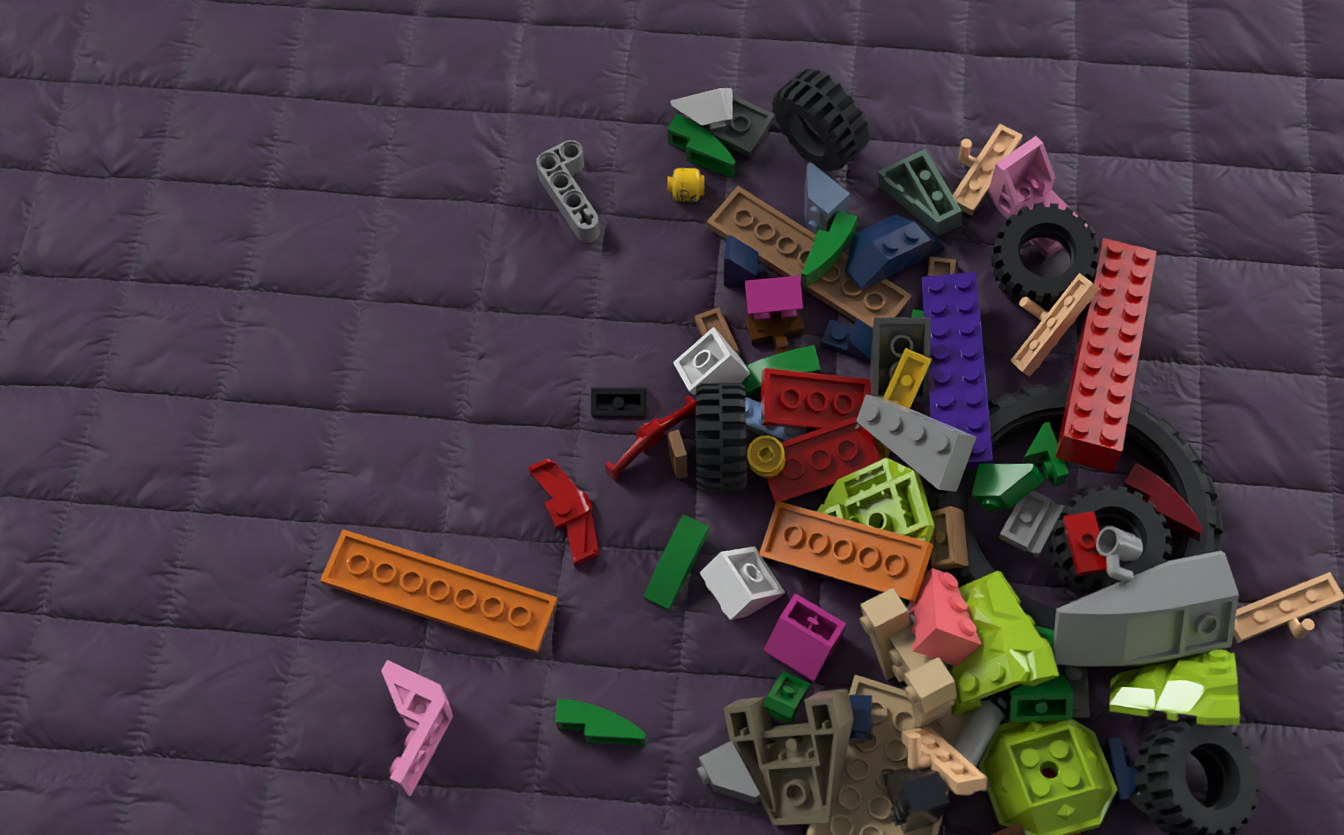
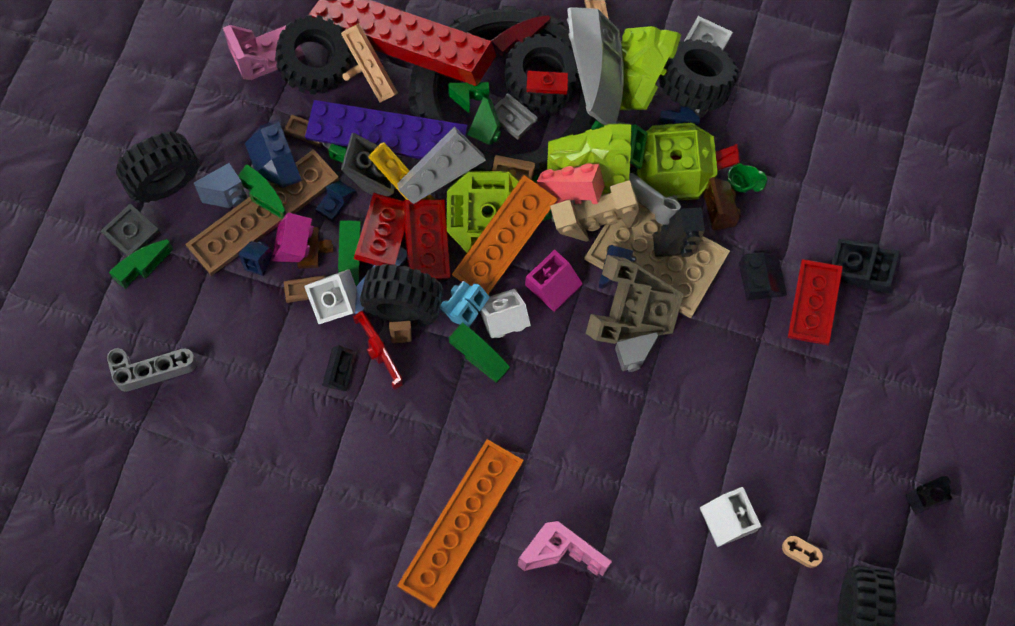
camera: 85 degrees left, 5 degrees up
red plate [528,459,600,567] -> none
green slope [555,698,646,746] -> none
yellow head [667,168,705,202] -> none
white slope [671,88,732,129] -> none
yellow wheel [747,436,785,478] -> none
green slope [763,671,810,724] -> none
sand green wedge [878,149,962,237] -> none
light nougat plate [902,726,987,795] -> none
light nougat plate [953,124,1023,216] -> none
light grey piece [1096,526,1143,582] -> none
none -> medium azure hips [440,281,490,327]
none -> white plate [684,16,732,51]

